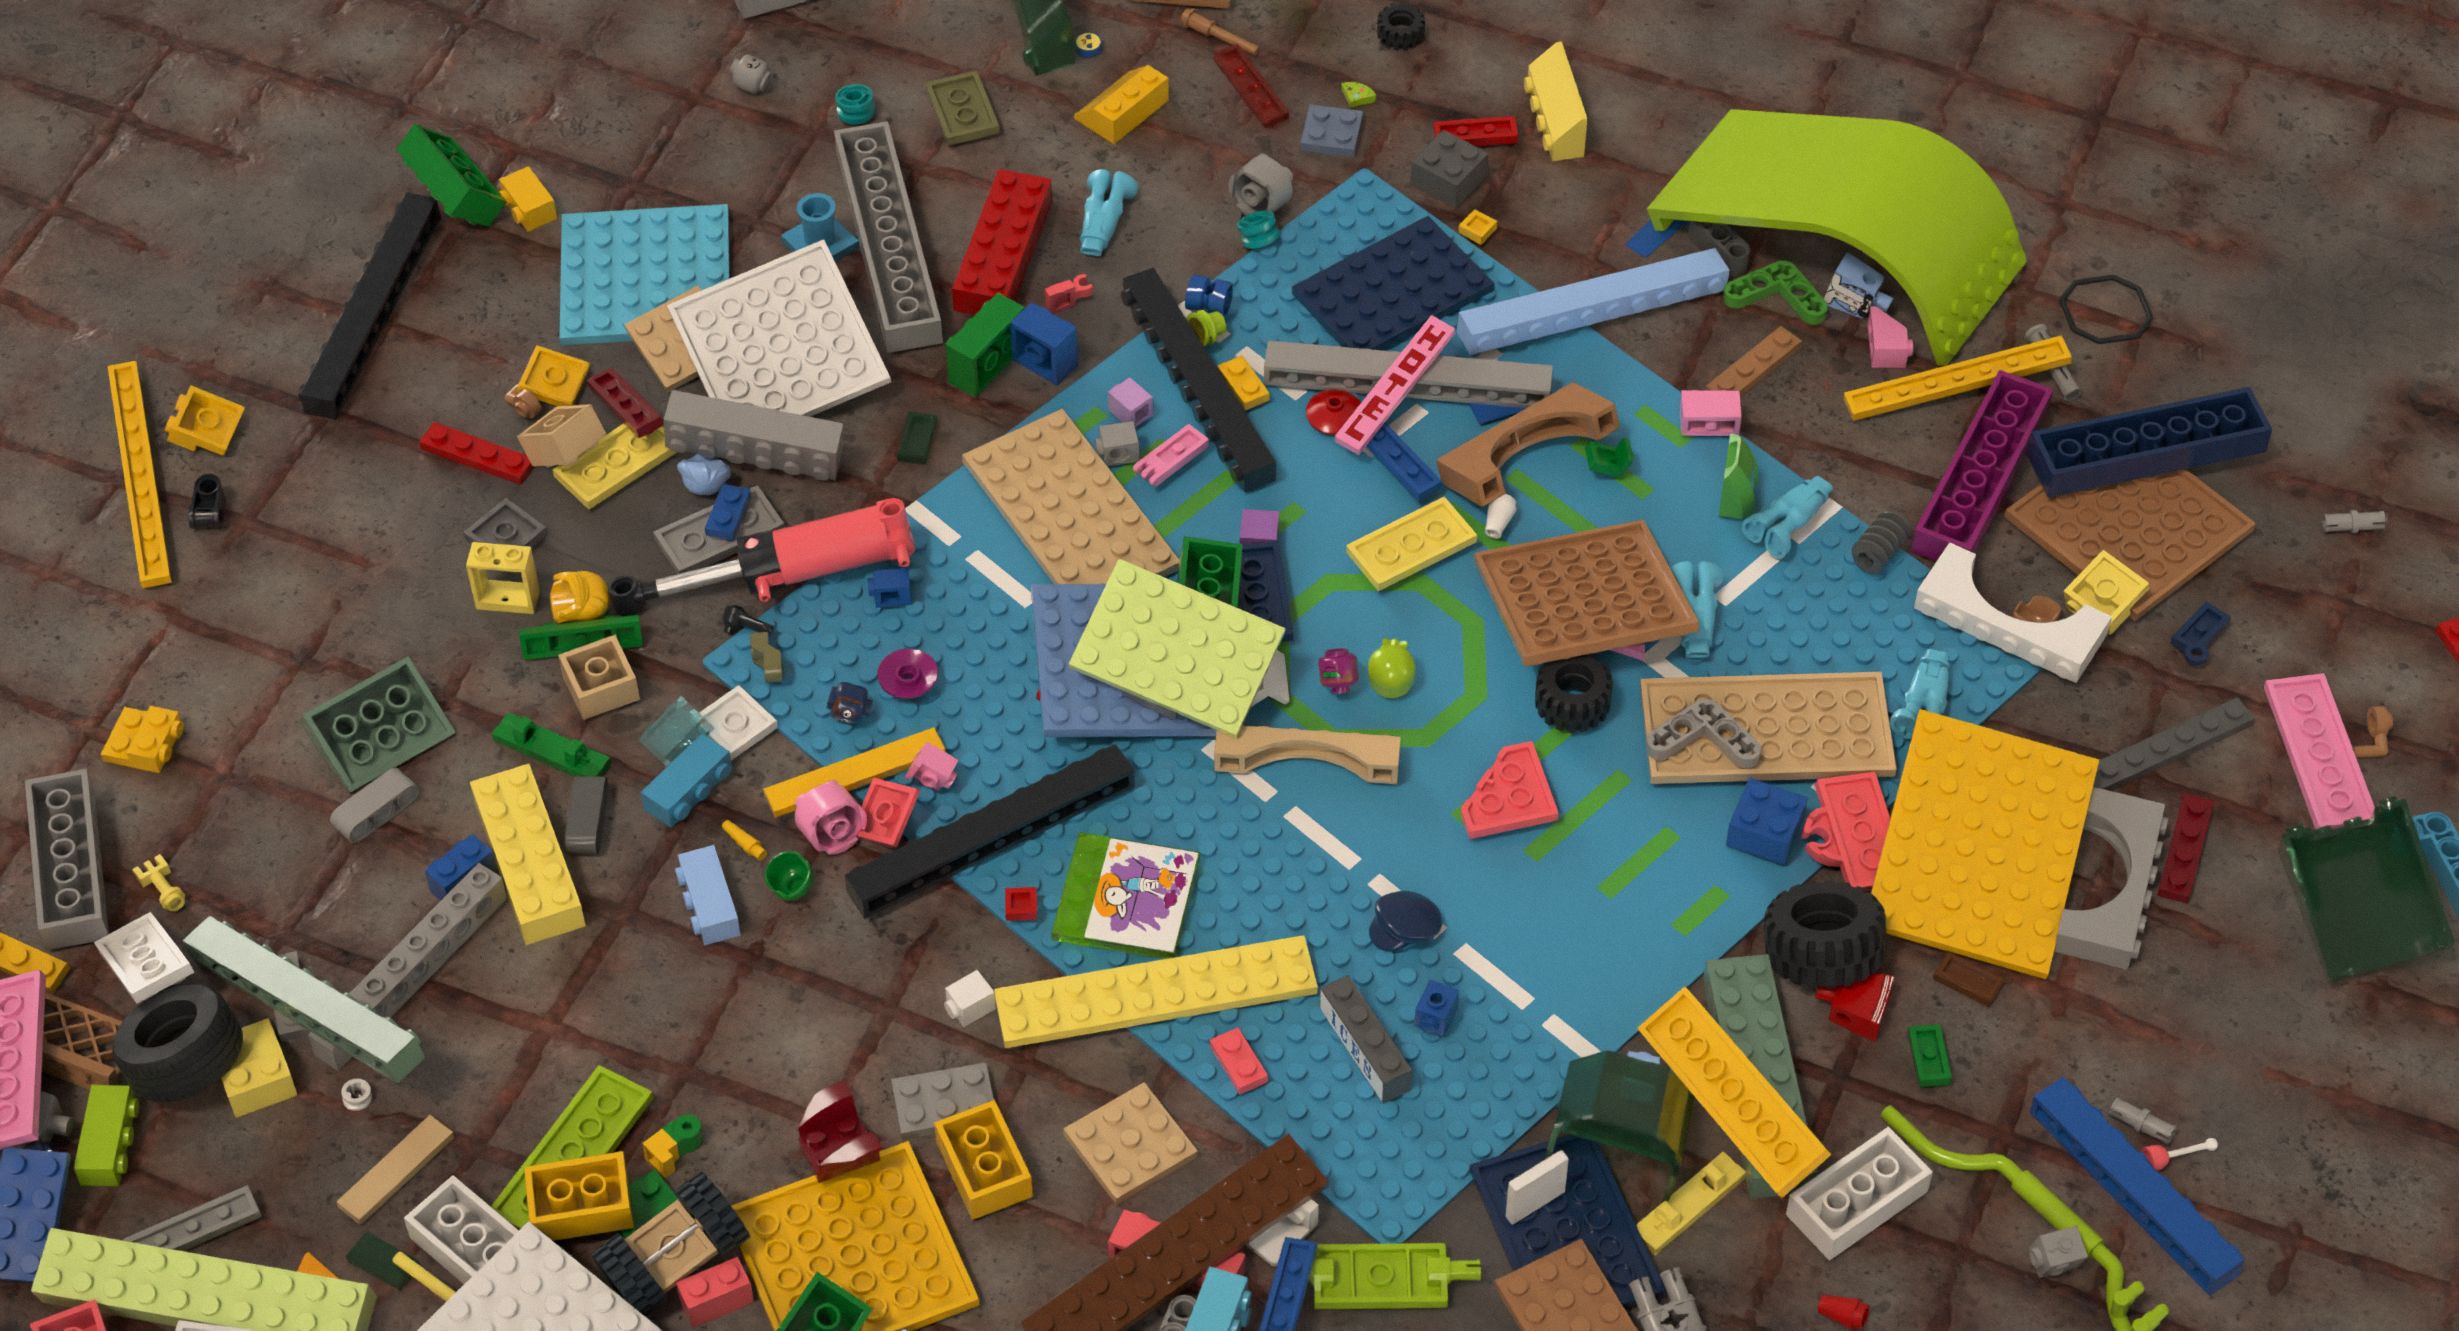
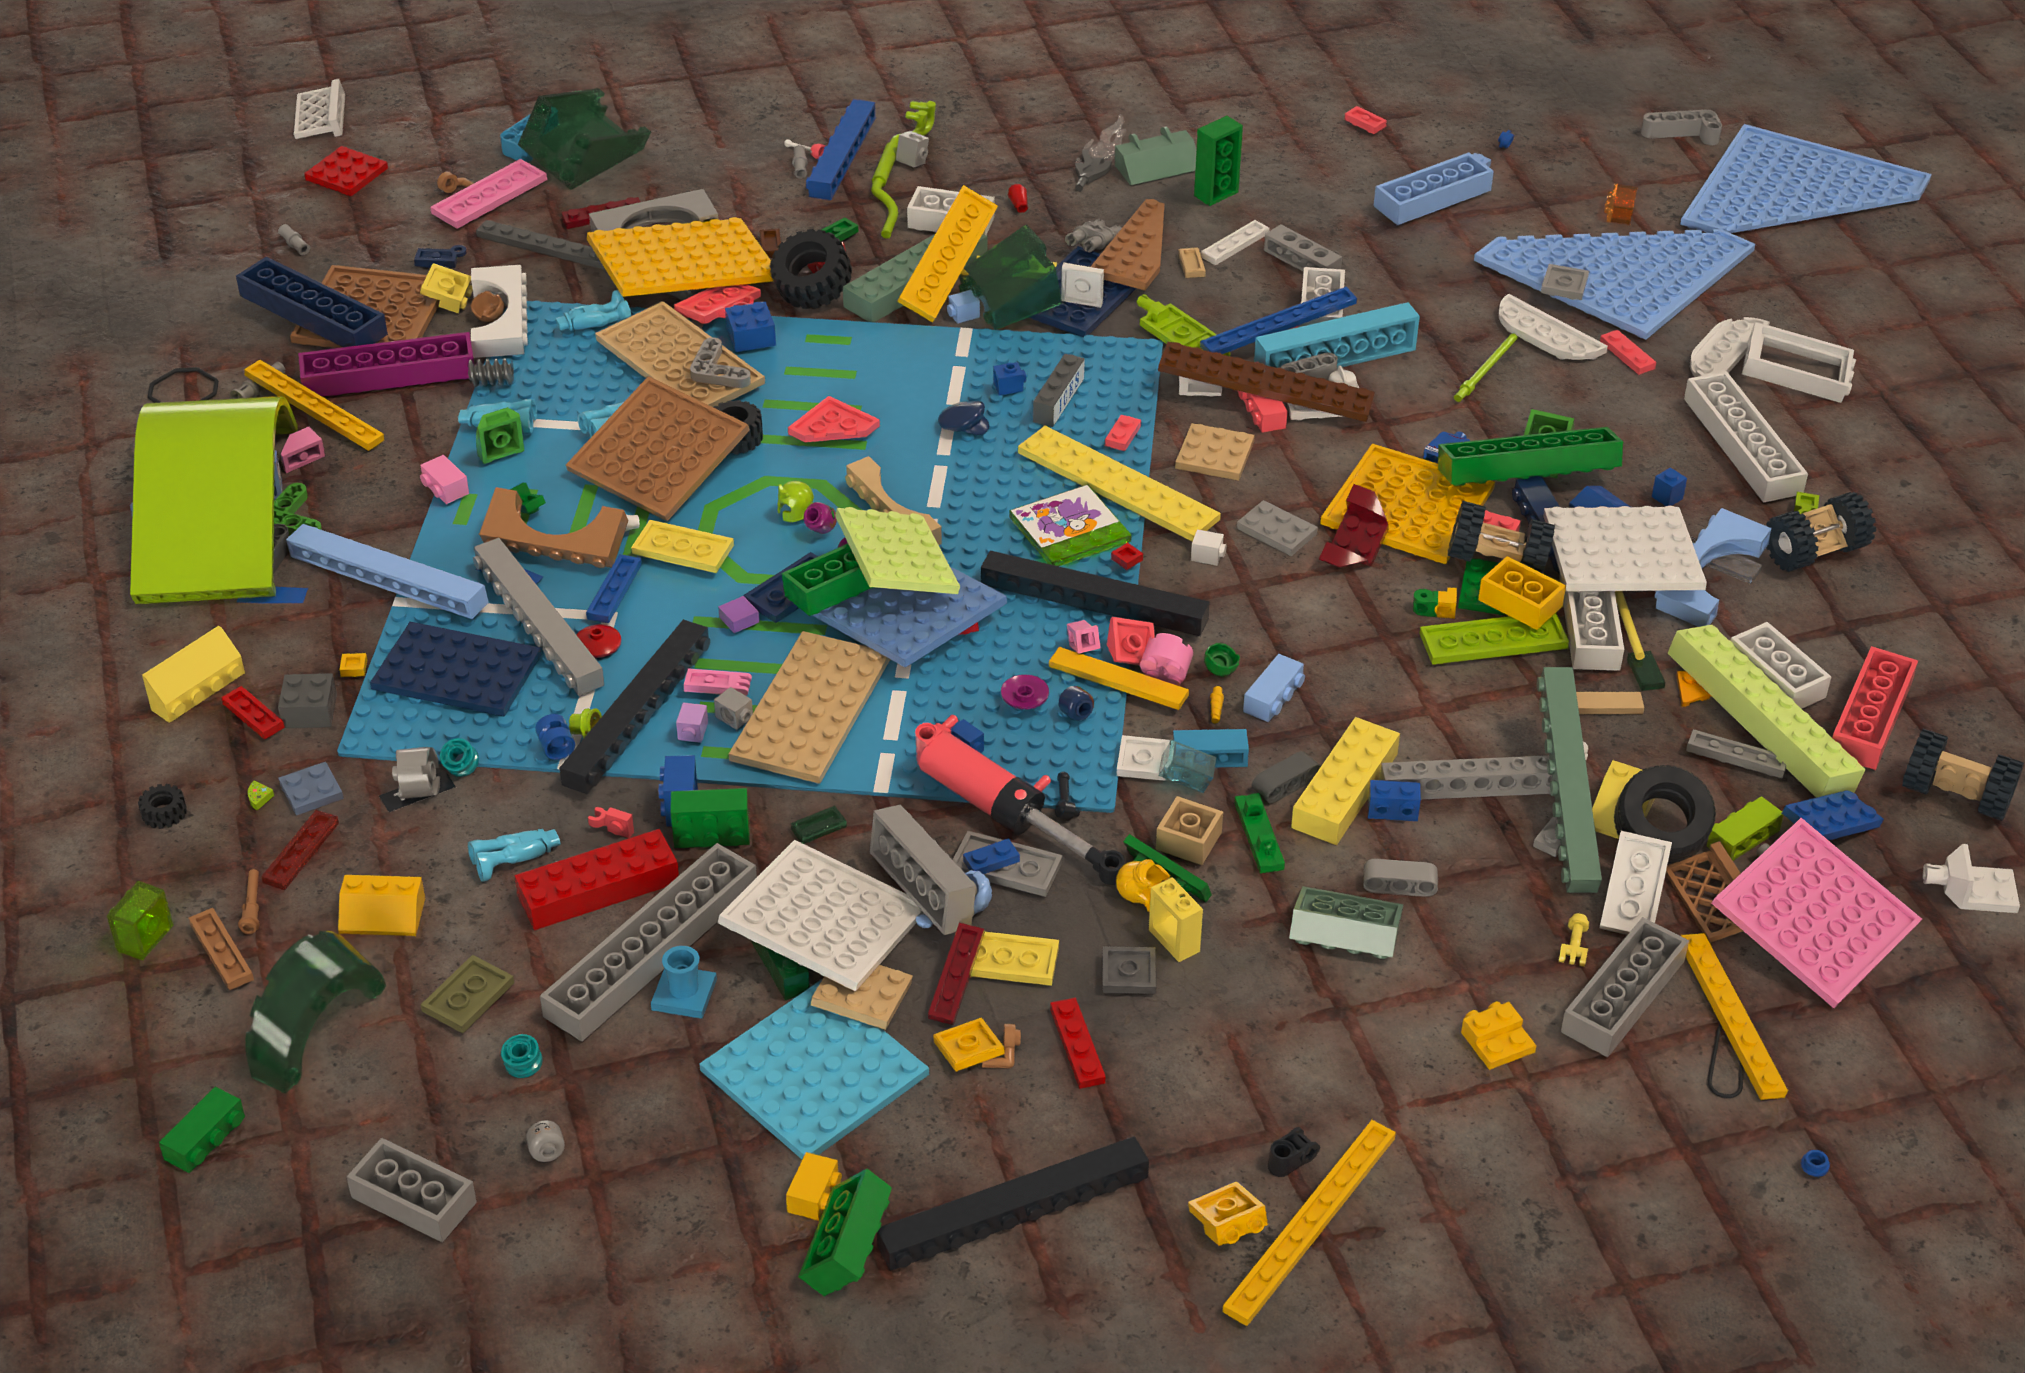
camera: 130 degrees left, 10 degrees down
tan brick [517,404,606,468] -> none
olive piece [750,632,783,683] -> none
yellow brick [934,1100,1033,1220] -> none
yellow plate [1217,355,1270,411] -> none
bright pink tile [1335,315,1455,455] -> none
medium nougat plate [1705,326,1802,397] -> none

